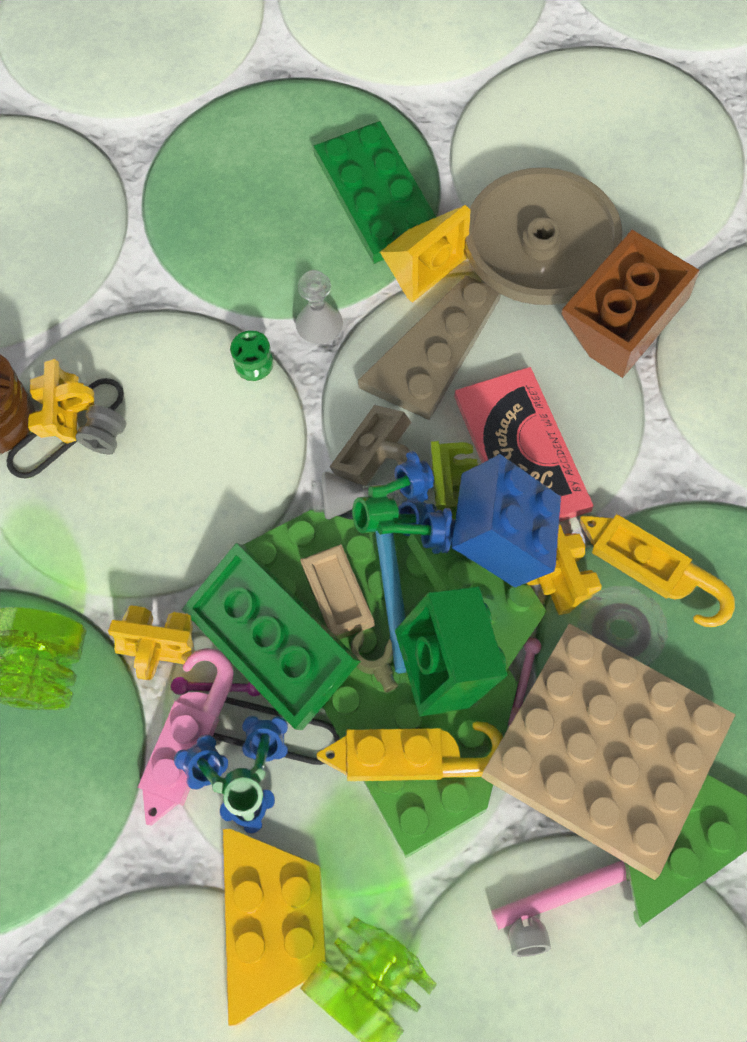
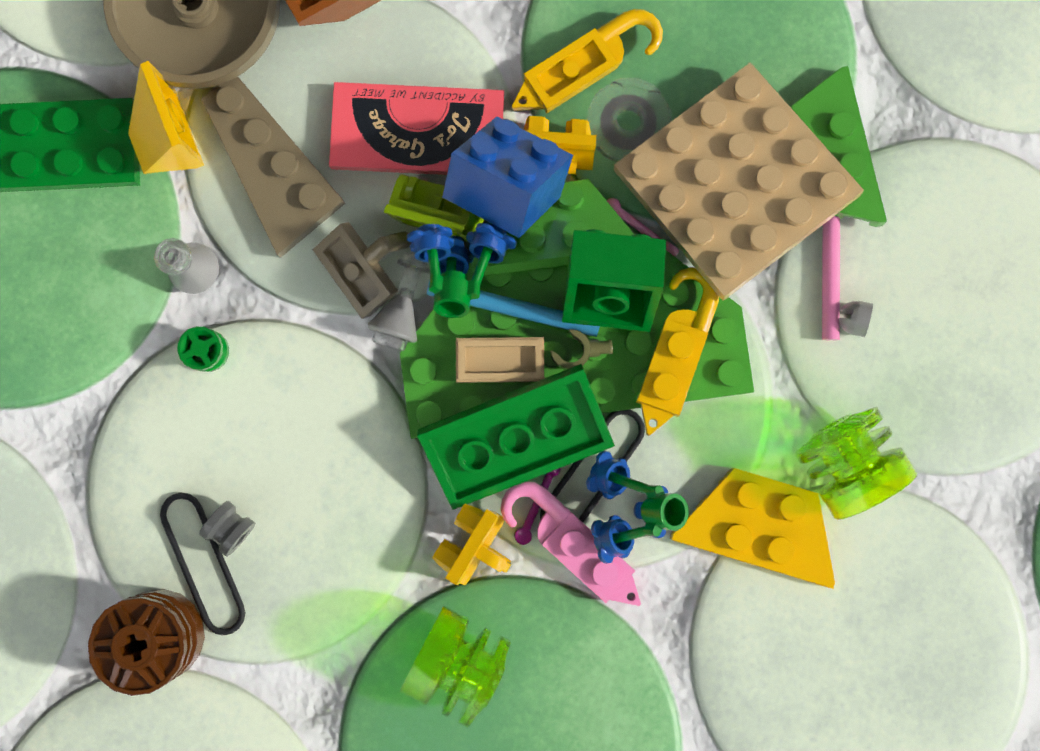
camera: 75 degrees left, 20 degrees up
yellow hips [28,359,94,444] -> none

